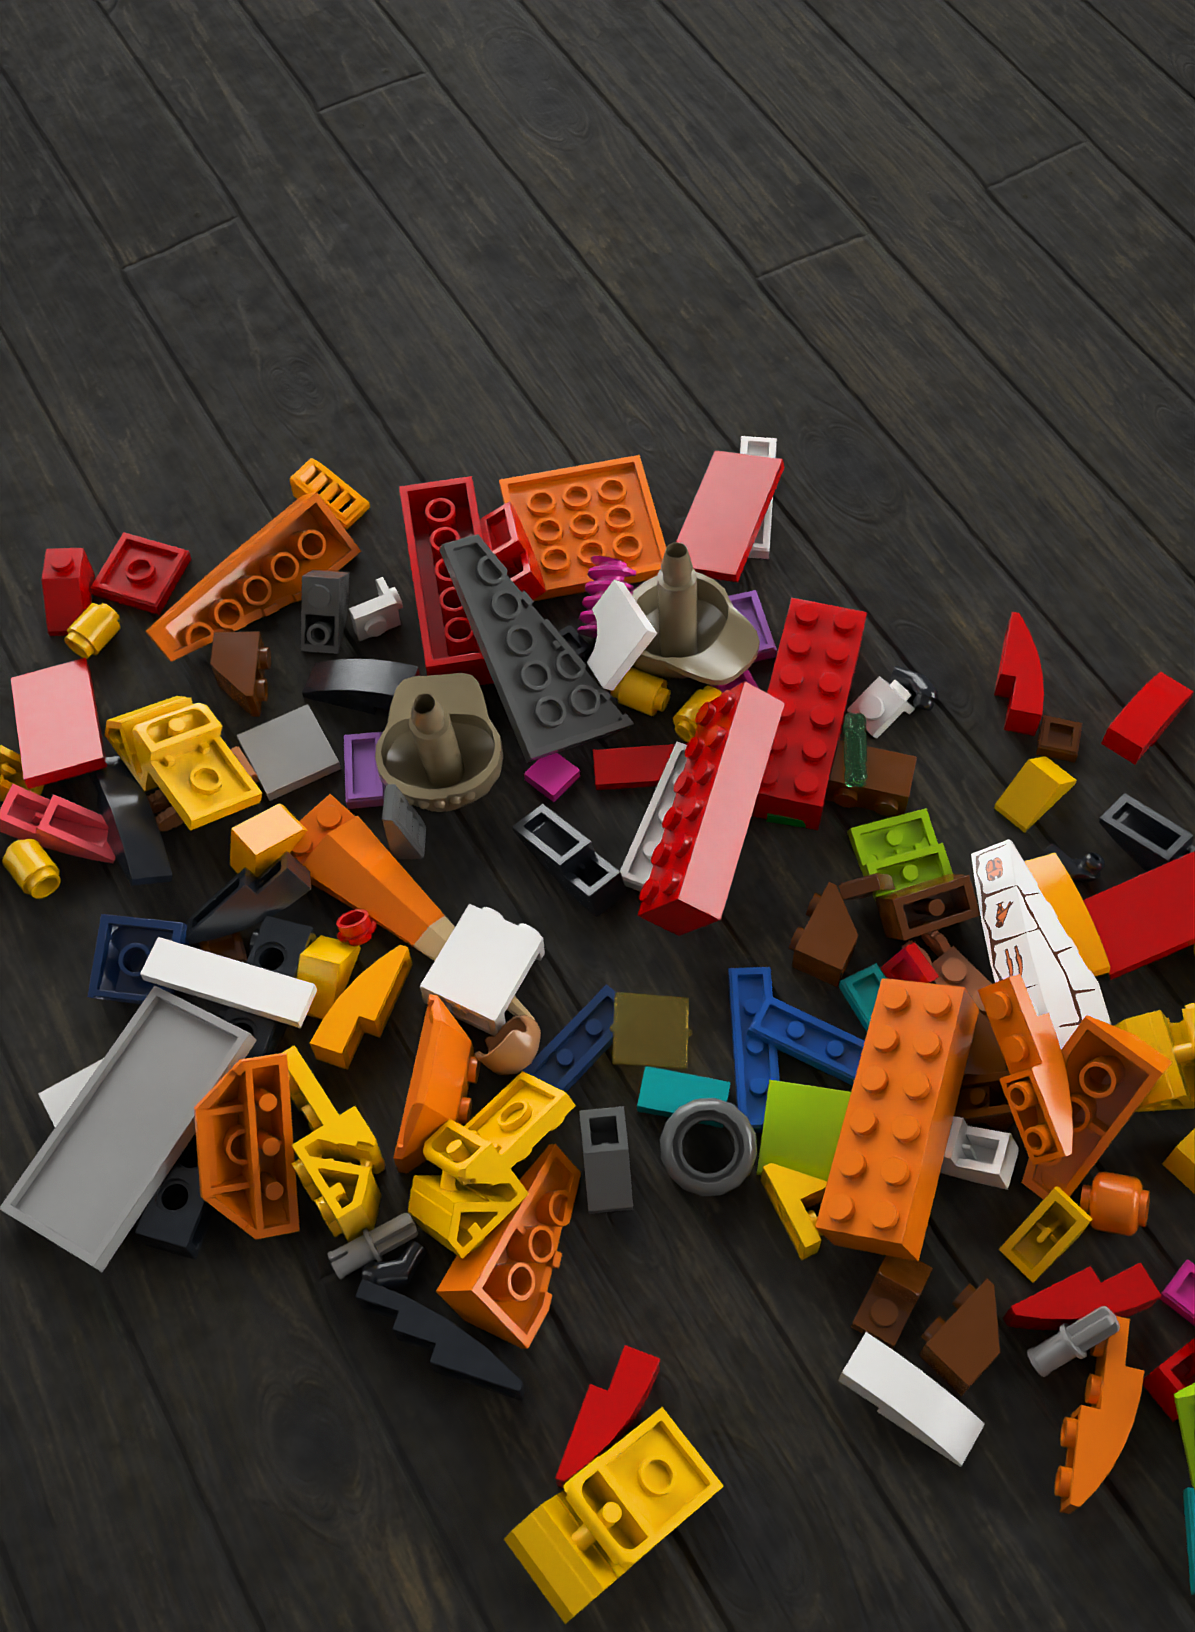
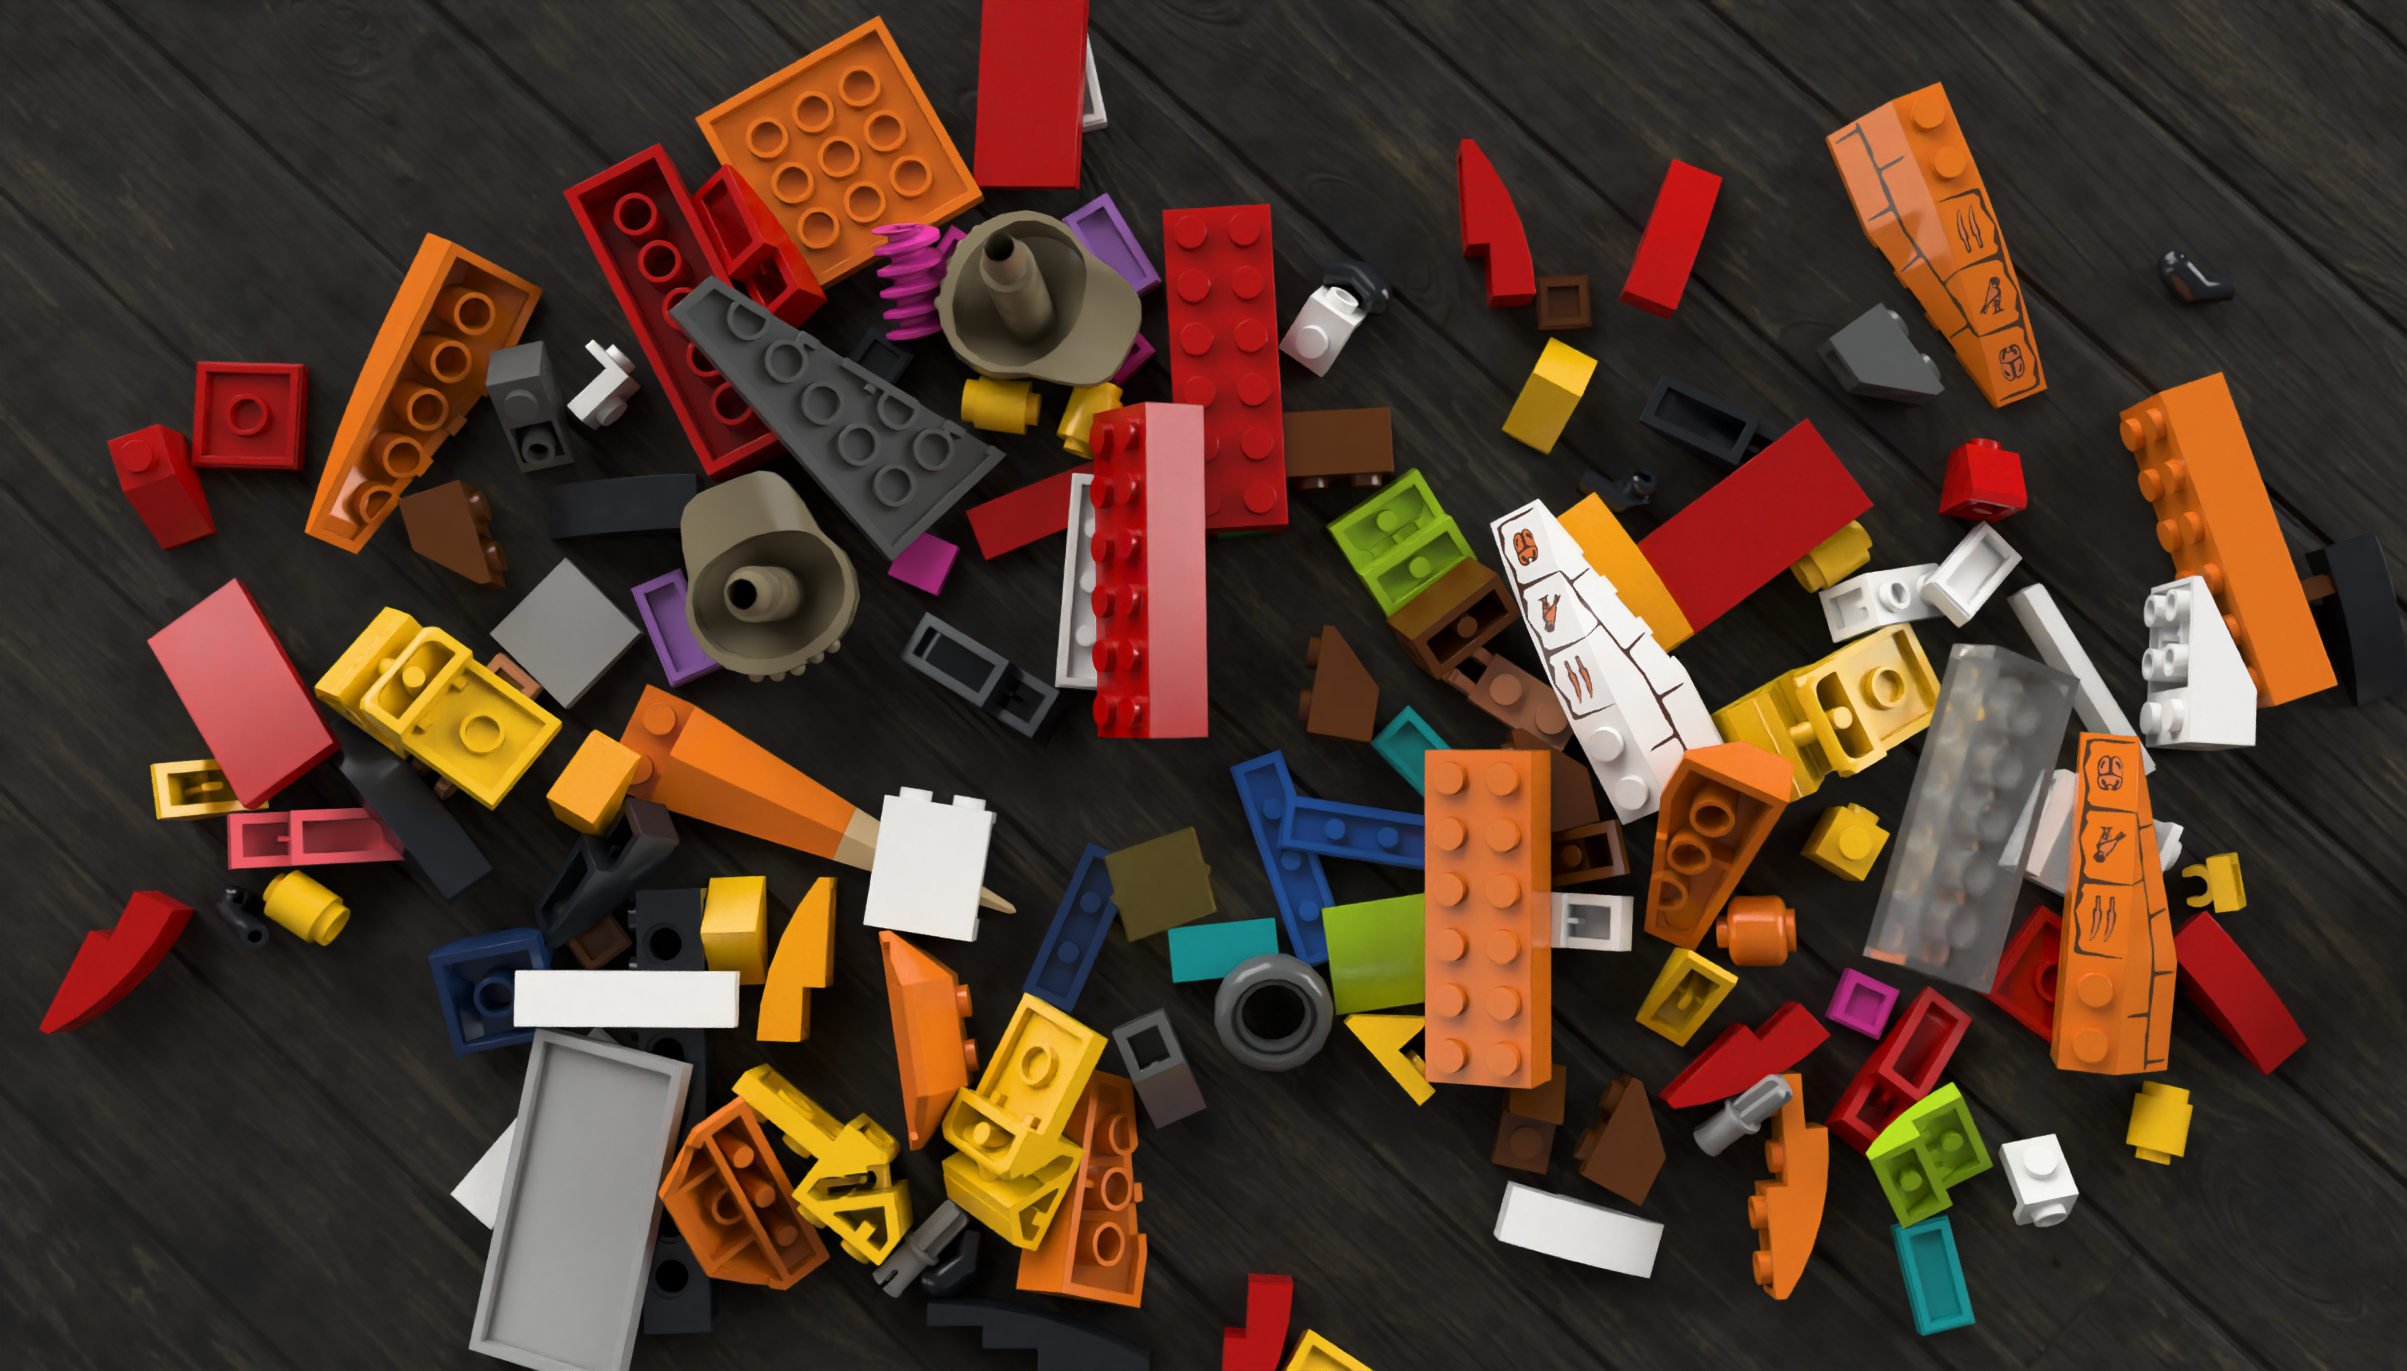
camera: 15 degrees left, 25 degrees up
yellow brick [64,603,121,659] -> none
light orange slope [290,458,370,530] -> none
red plate [336,909,377,946] -> none
dark grey slope [382,784,426,859] -> none
medium nougat hair [475,1015,541,1075] -> none
white tile [587,580,657,691] -> none
reddish brown tile [839,873,895,900] -> none
clear green axle [843,713,868,788] -> none
red plate [880,942,939,983] -> none
orange slope [978,974,1073,1166] -> none

